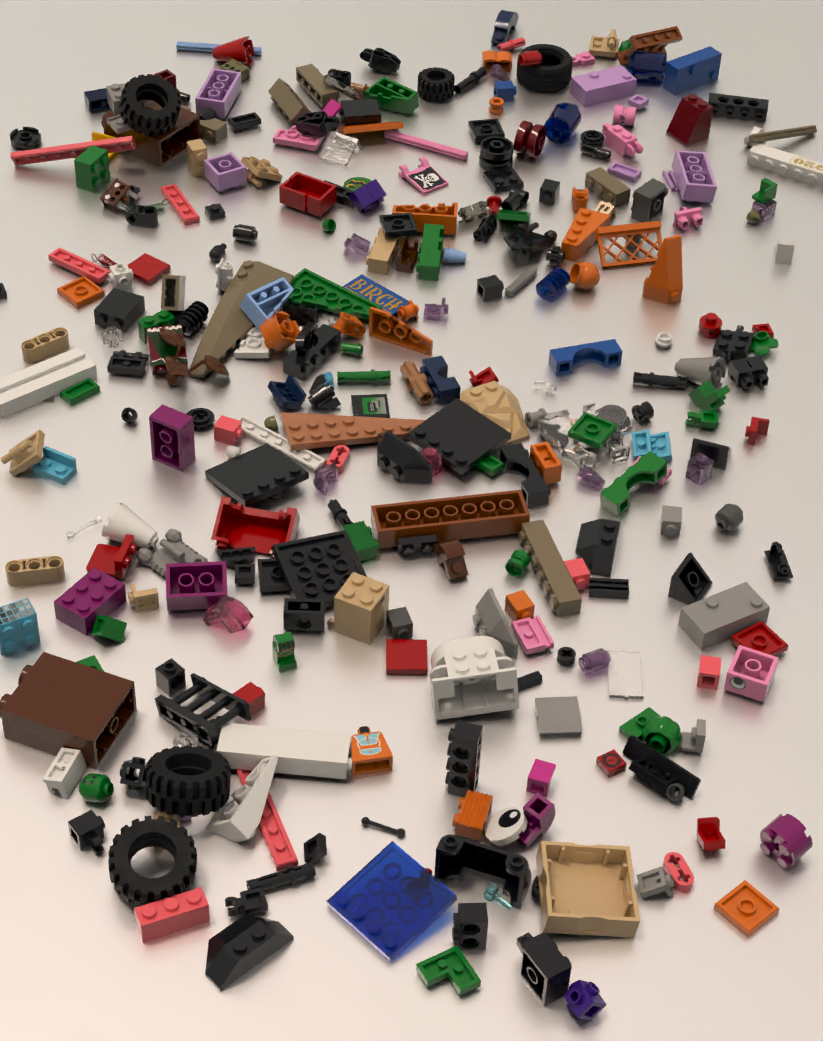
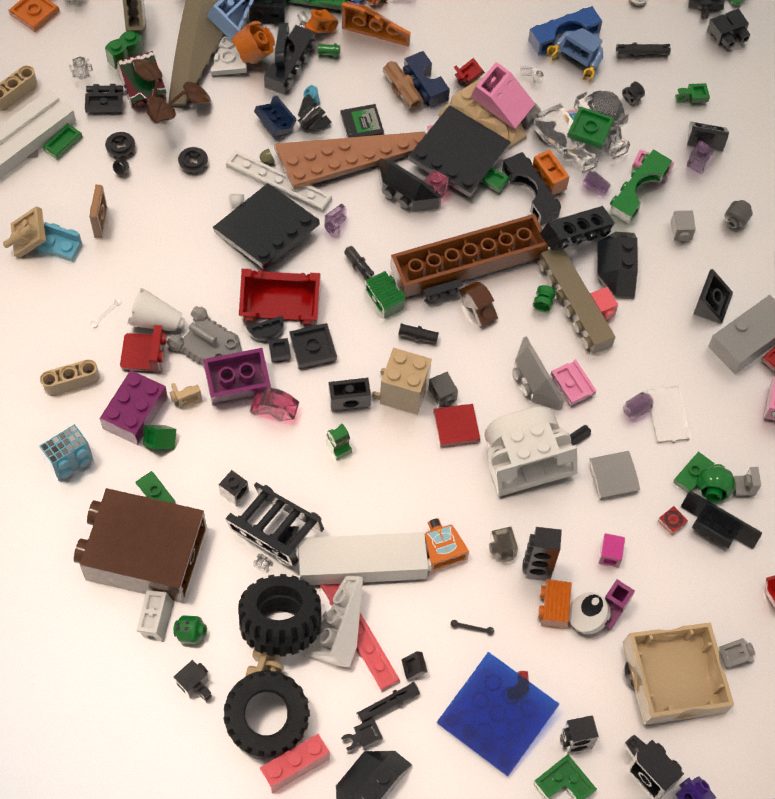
camera: 10 degrees left, 20 degrees up
black brick [94,288,145,333] -> none
black brick [120,757,147,790] -> none
magenta brick [149,404,195,472] -> none
black piece [175,301,209,336] -> none
coral brick [214,415,243,446] -> none
red brick [233,681,265,716] -> none
black plate [272,530,367,606] -> none
coral beam [327,445,350,474] -> none
green pin [337,369,391,383] -> none
black windscreen [434,834,532,910] -> none
clear light blue hand [484,883,512,911] -> none
orange brick [505,590,535,621] -> none
black bush [557,647,576,667] -> none
black tile [589,577,629,598] -> none
medium azure slope [631,429,672,461] -> none
coral beam [663,852,694,893] -> none
dark grey hinge [666,783,685,801] -> none
light grey cone [675,357,726,391] -> none
green brick [688,380,730,411] -> none
coral brick [697,655,721,690] -> none
red bracket [745,417,770,445] -> none
none -> medium nougat plate [89,184,108,238]
none -> black gear [105,132,136,158]
none -> black pin [398,323,439,344]
none -> bright pink slope [471,62,535,130]
none -> clear smoke brick [489,527,518,562]
none -> black brick [540,206,615,251]
none -> medium blue torso [547,28,603,82]

